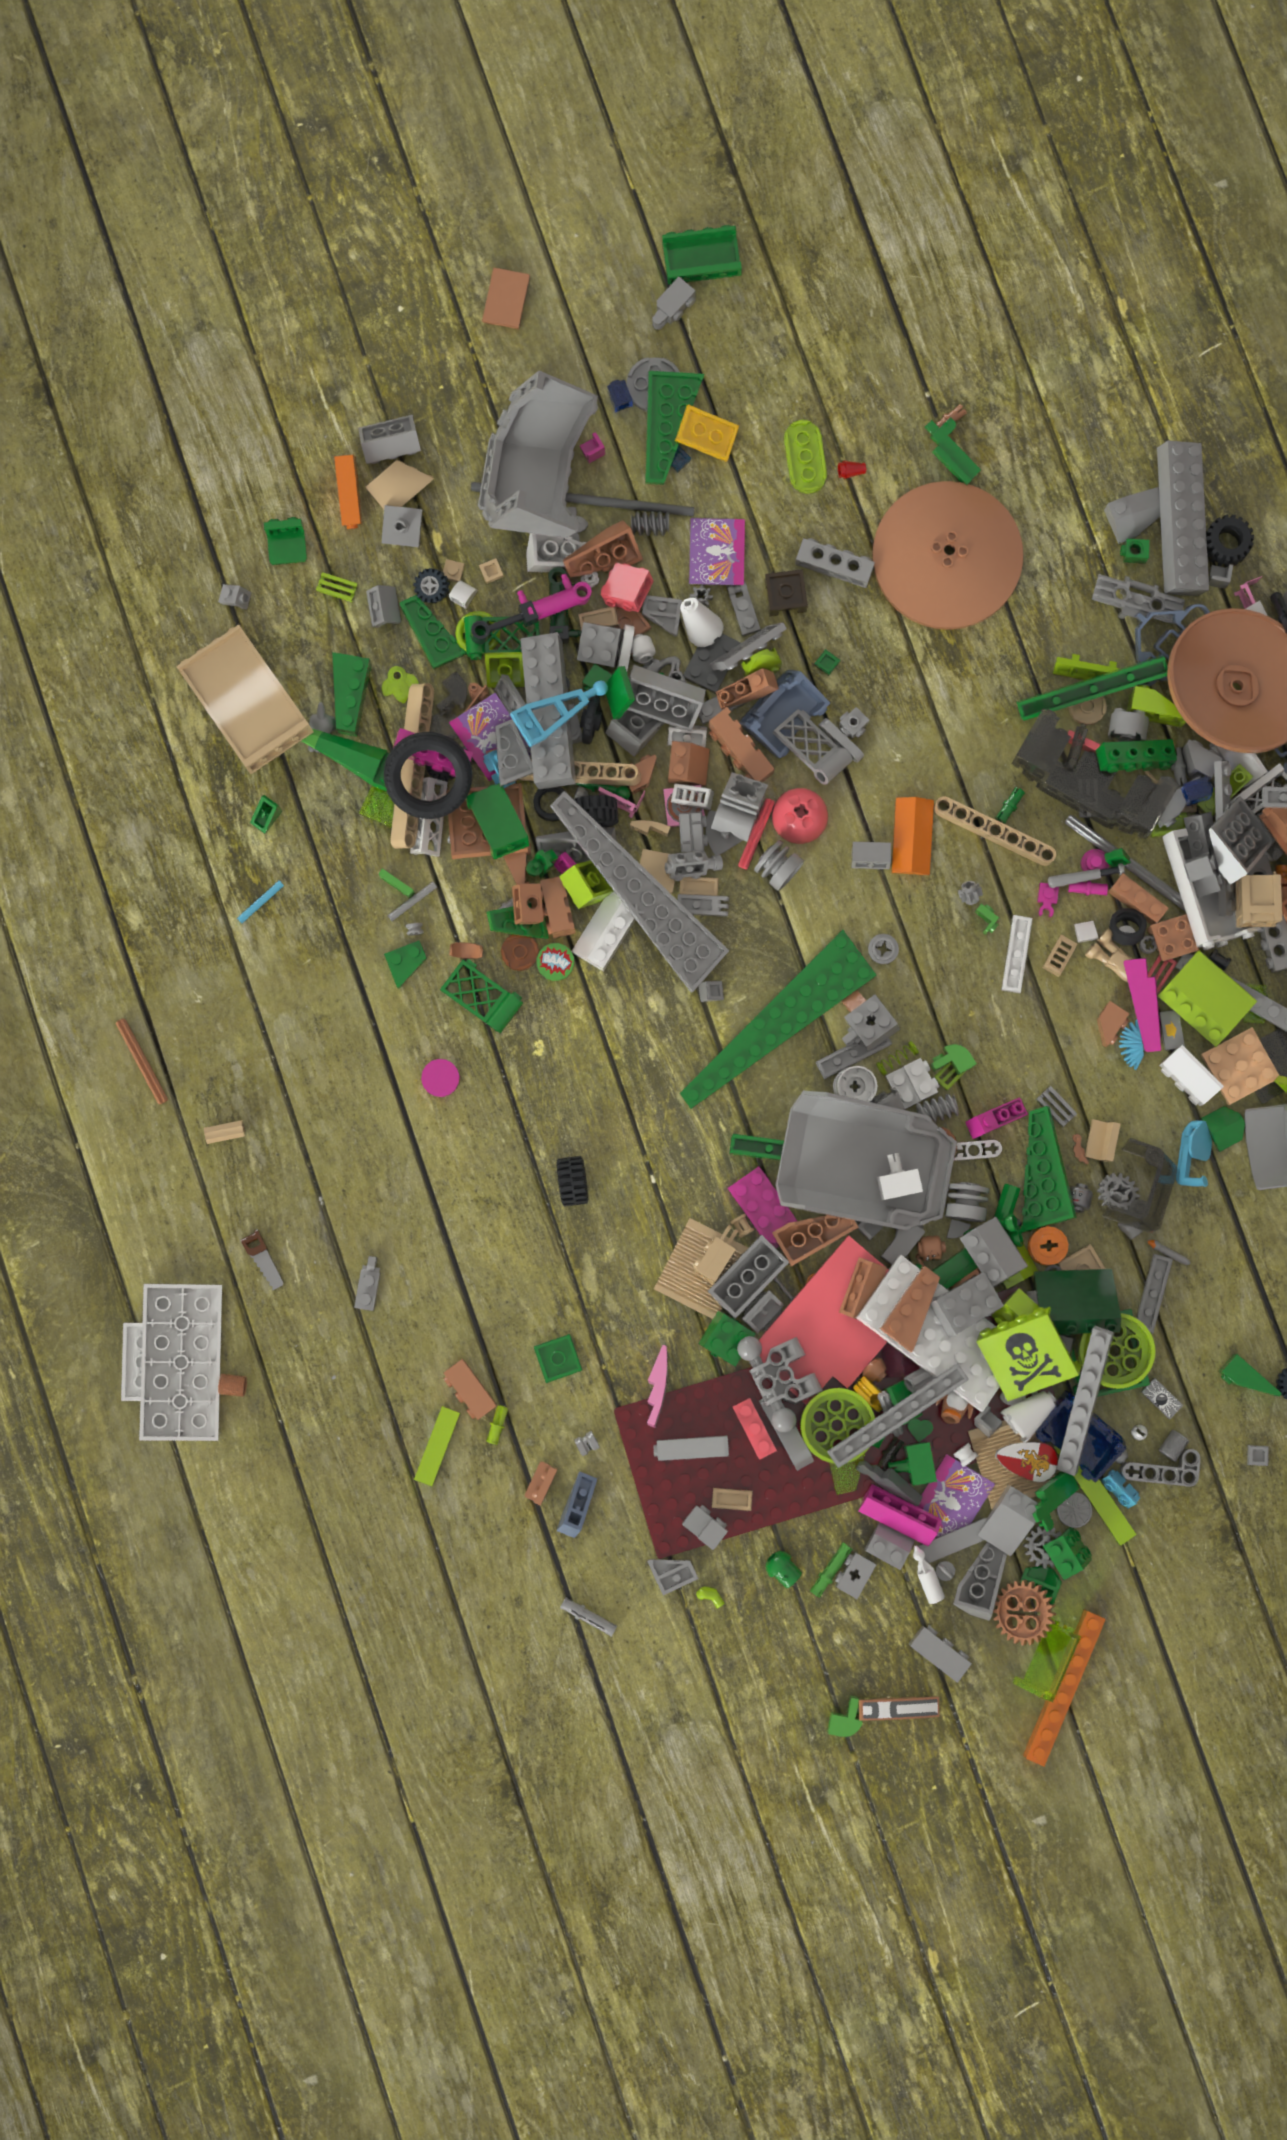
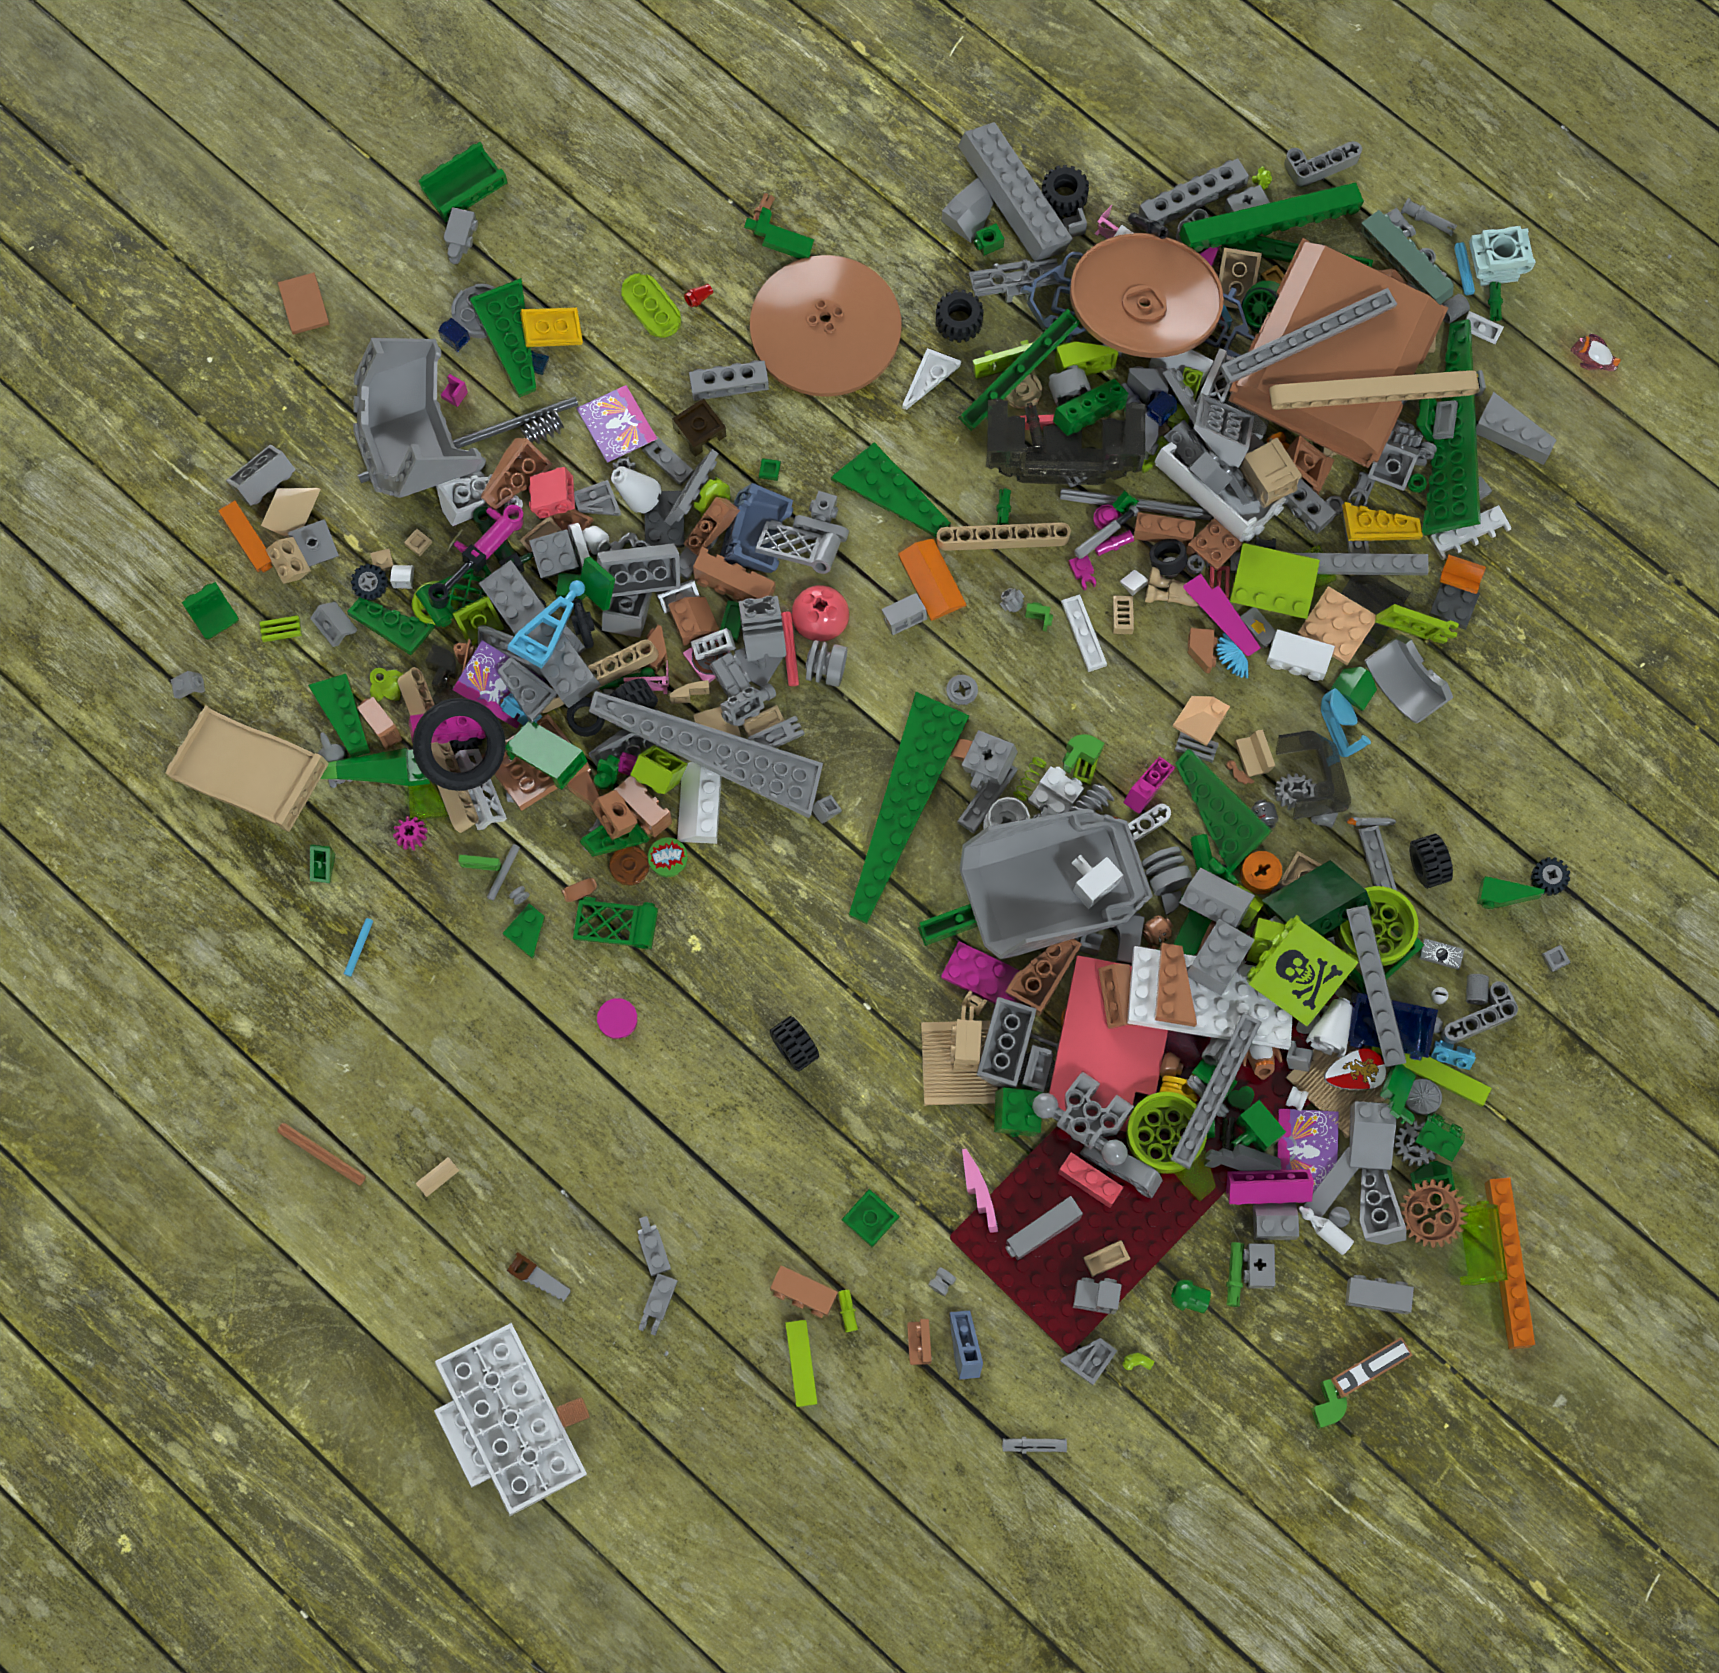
camera: 35 degrees left, 10 degrees down
none -> tan brick [266,537,311,584]
none -> slope [357,697,402,750]
none -> dark pink gear [393,816,428,850]
none -> light grey hinge [638,1273,678,1335]
none -> green tile [720,600,742,643]
none -> green wing [831,442,951,537]
none -> white wing [902,348,961,410]
none -> black tyre [935,289,984,343]
none -> light nougat slope [1172,696,1230,746]
none -> black tyre [1409,833,1453,889]

